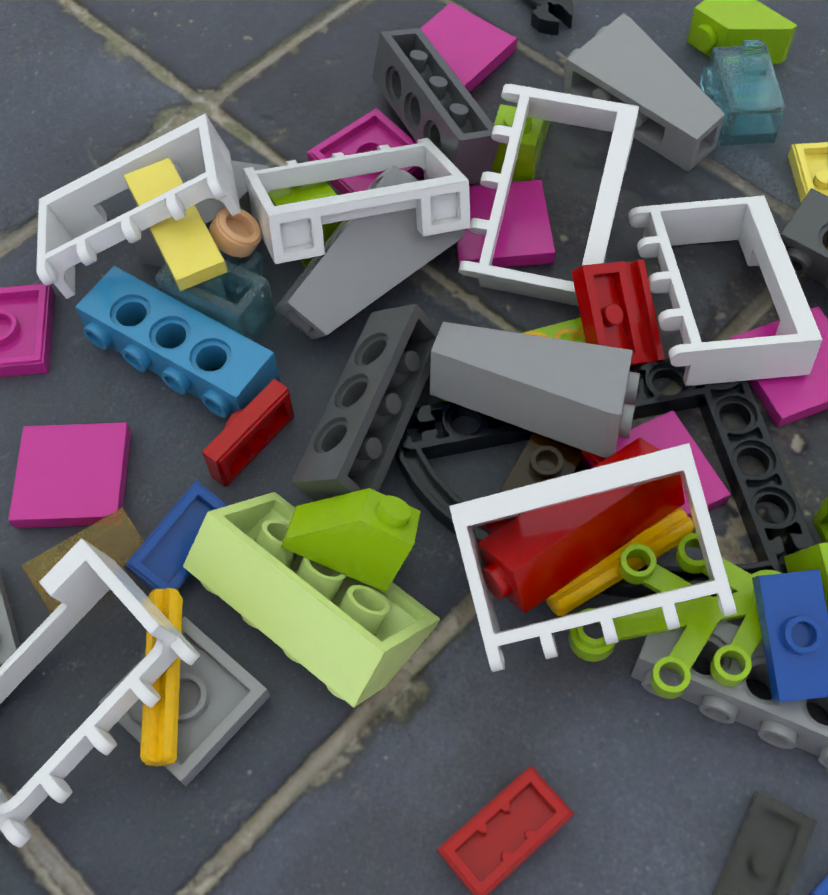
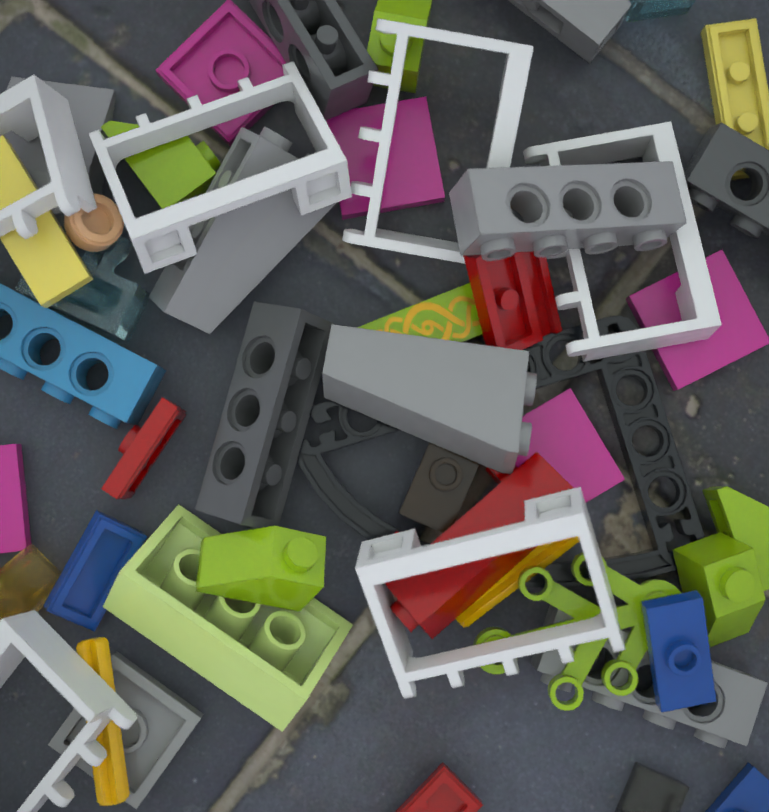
camera: 15 degrees left, 25 degrees up
none -> light grey brick [449,161,687,261]

